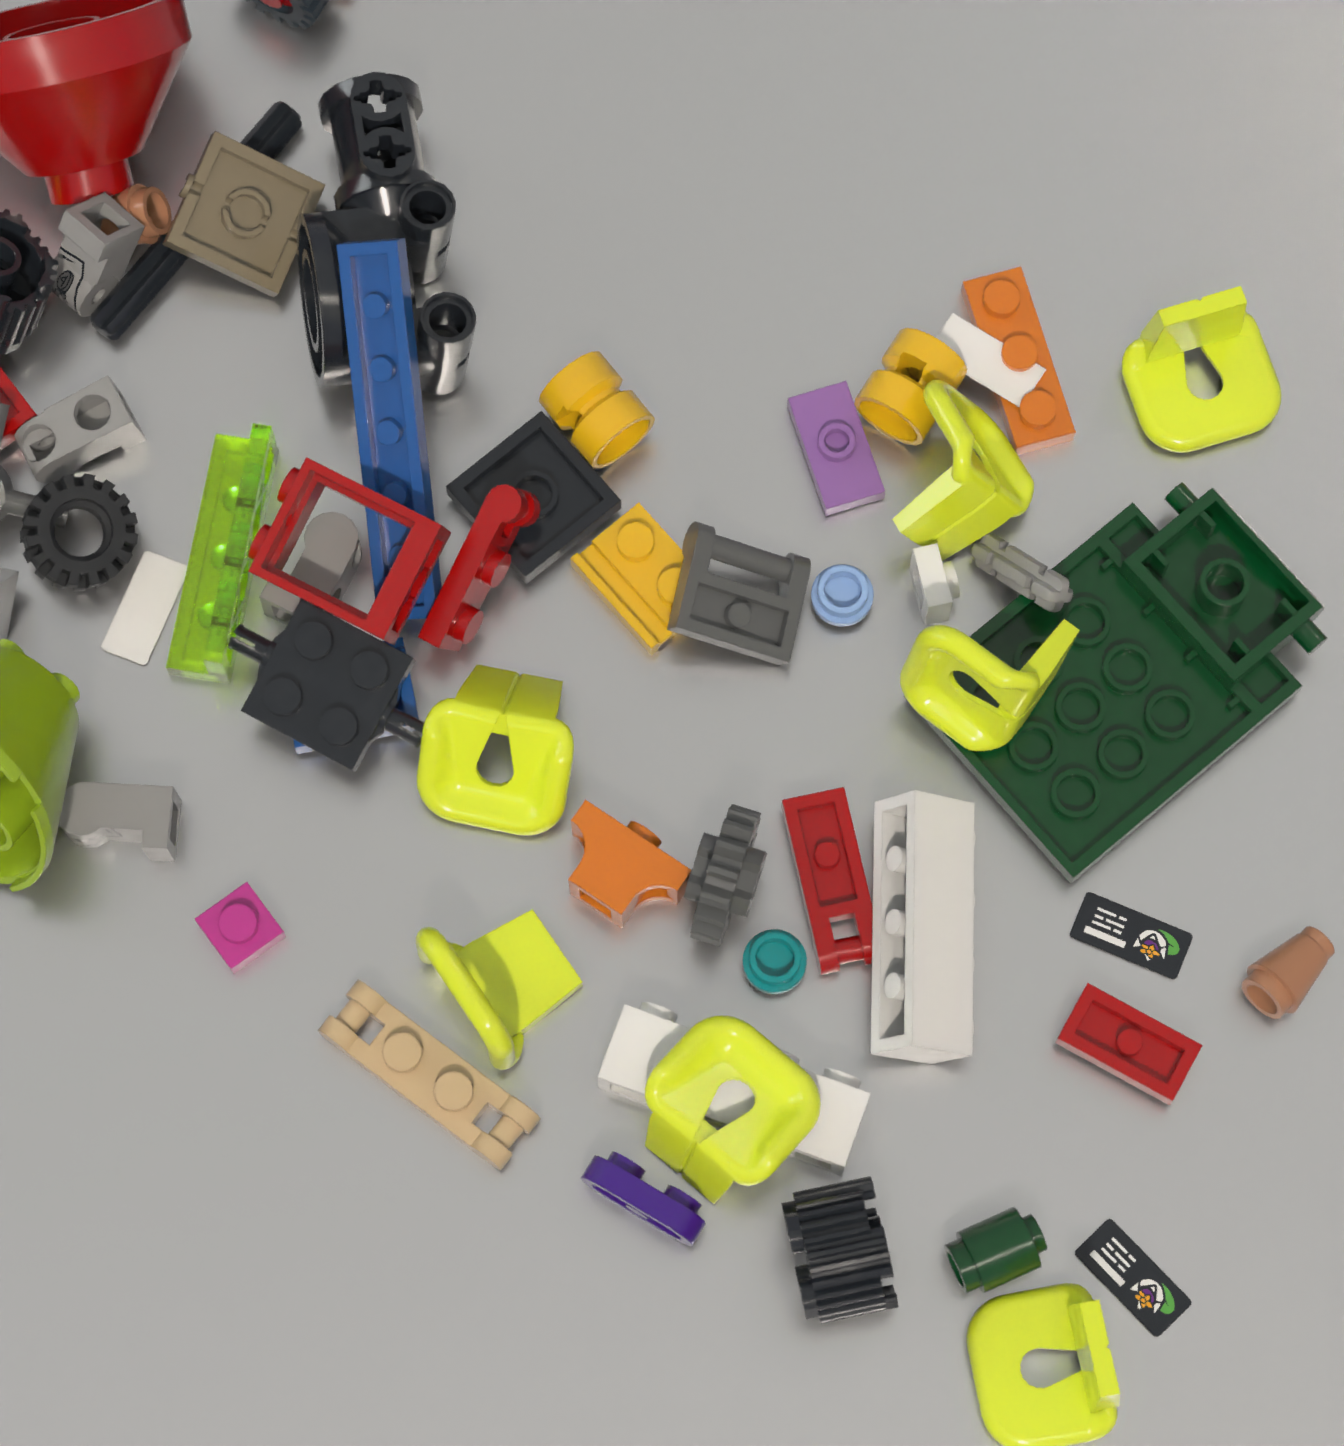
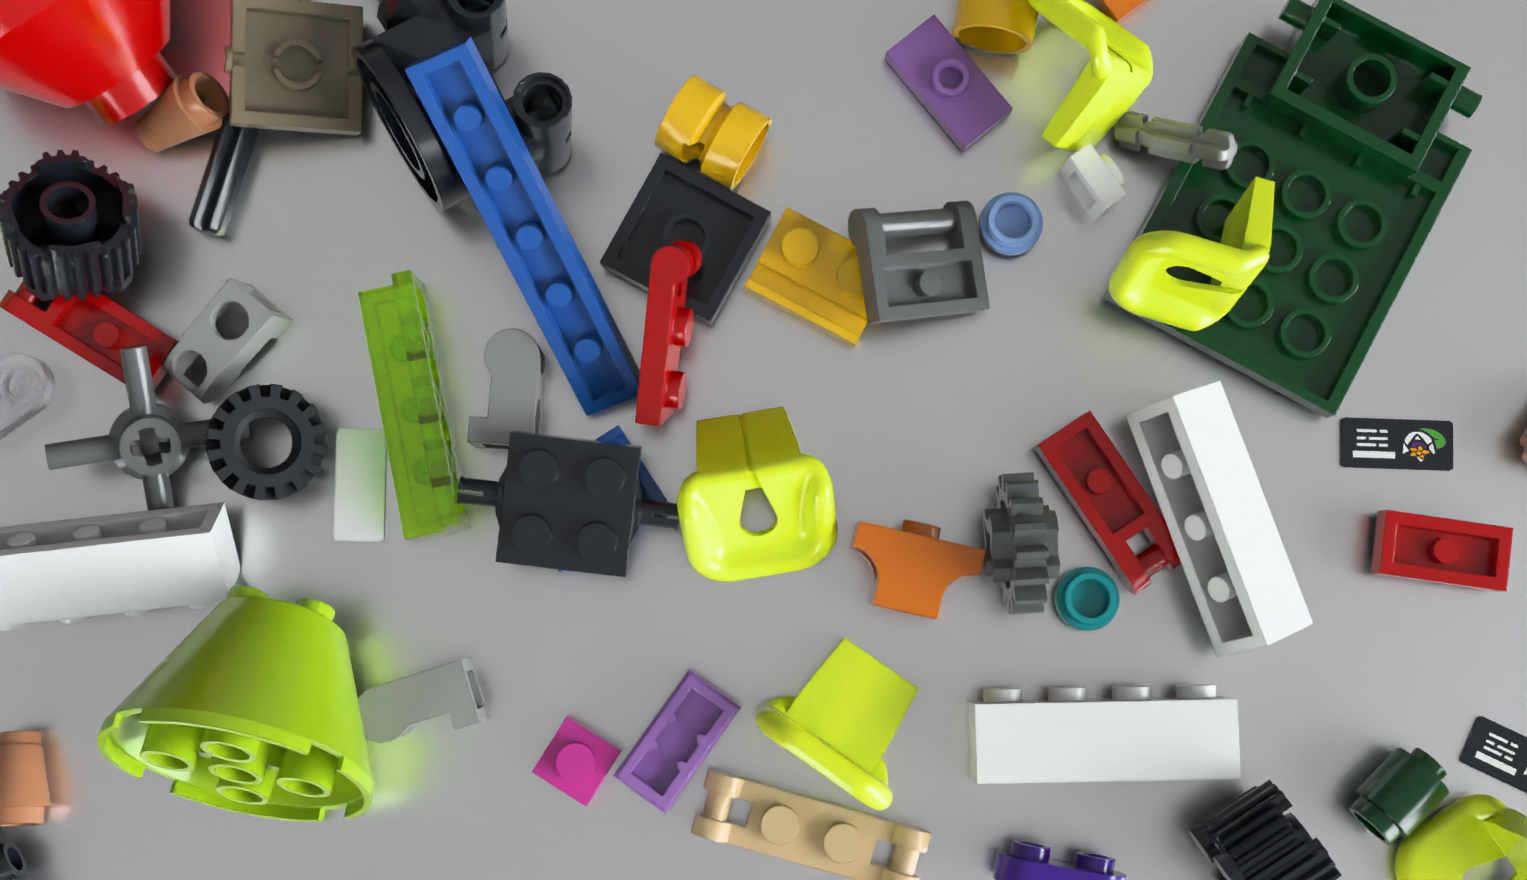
camera: 25 degrees left, 10 degrees up
light grey leg [51,192,145,317] -> none
red window [248,457,451,645] -> none
neon yellow piece [645,1015,821,1204] -> none
none -> medium lavender plate [613,669,742,814]

